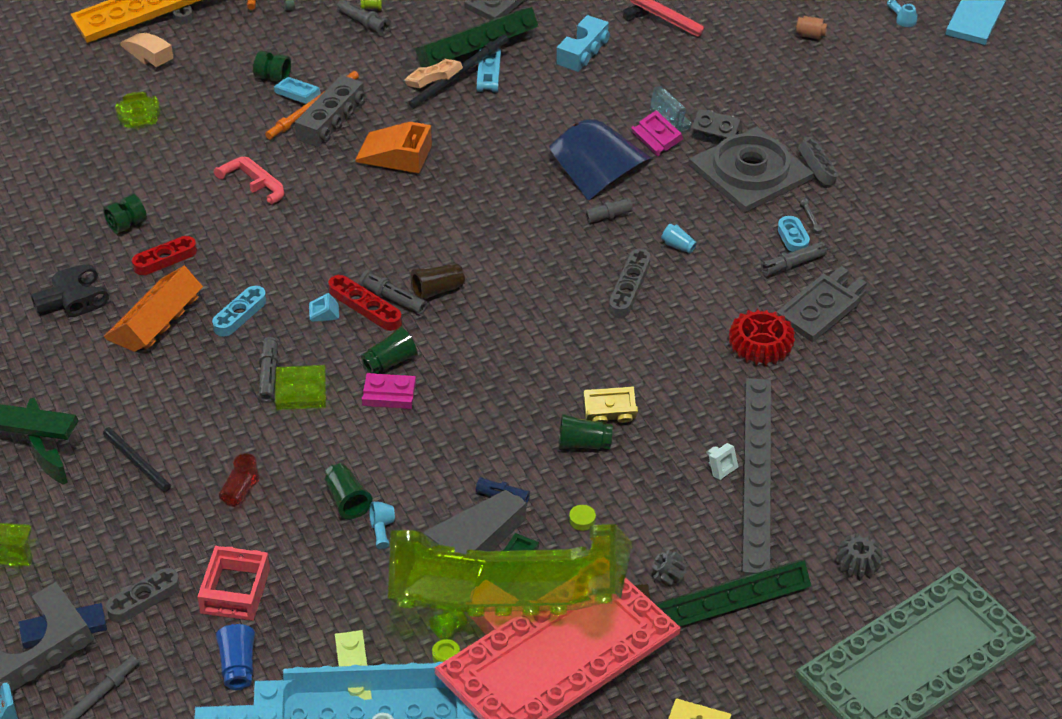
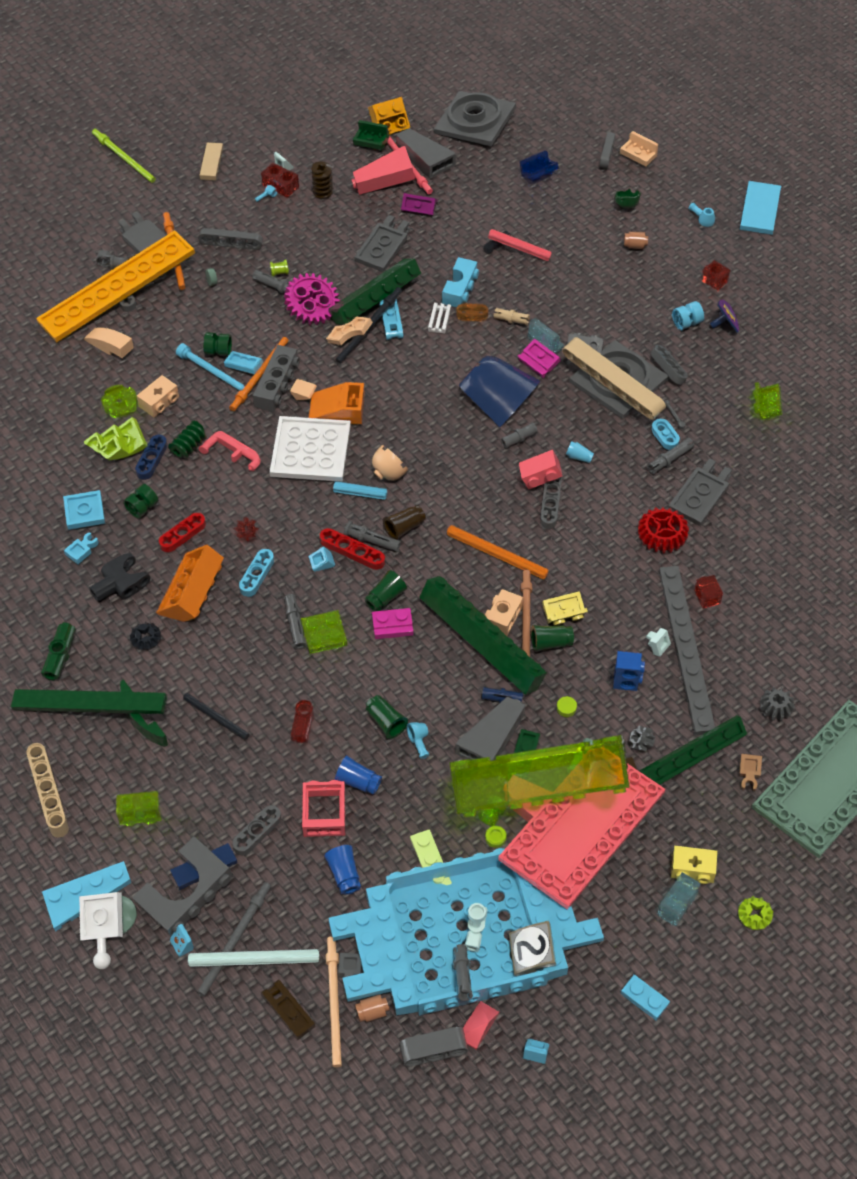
camera: 10 degrees left, 10 degrees up
none -> medium azure plate [63,490,105,530]
none -> medium azure plate [64,532,99,564]
none -> lime slope [84,417,148,460]
none -> black gear [129,621,161,650]
none -> dark blue beam [135,435,167,480]
none -> light nougat brick [137,375,179,417]
none -> dark green piece [168,420,207,459]
none -> medium azure piece [176,343,245,391]
none -> clear red gear [234,517,259,541]
none -> white plate [270,416,351,482]
none -> dark pink gear [284,273,340,325]
none -> light nougat slope [290,379,317,400]
none -> medium azure axle [333,481,387,500]
none -> blue plant [335,756,382,794]
none -> light nougat cylinder [372,445,408,481]
none -> dark green brick [419,576,547,695]
none -> white tile [428,303,451,334]
none -> orange axle [447,525,548,579]
none -> clear orange beam [456,304,489,321]
none -> light nougat brick [485,589,523,636]
none -> tan pin [494,308,530,325]
none -> coral brick [519,450,563,489]
none -> nougat bar [521,570,532,657]
none -> tan beam [562,337,666,420]
none -> blue brick [613,651,645,691]
none -> medium azure wheel [672,301,705,330]
none -> clear red brick [694,575,723,609]
none -> clear red brick [702,260,730,291]
none -> shield [710,300,739,333]
none -> medium nougat plate [739,754,762,791]
none -> clear neon green bracket [753,382,782,420]

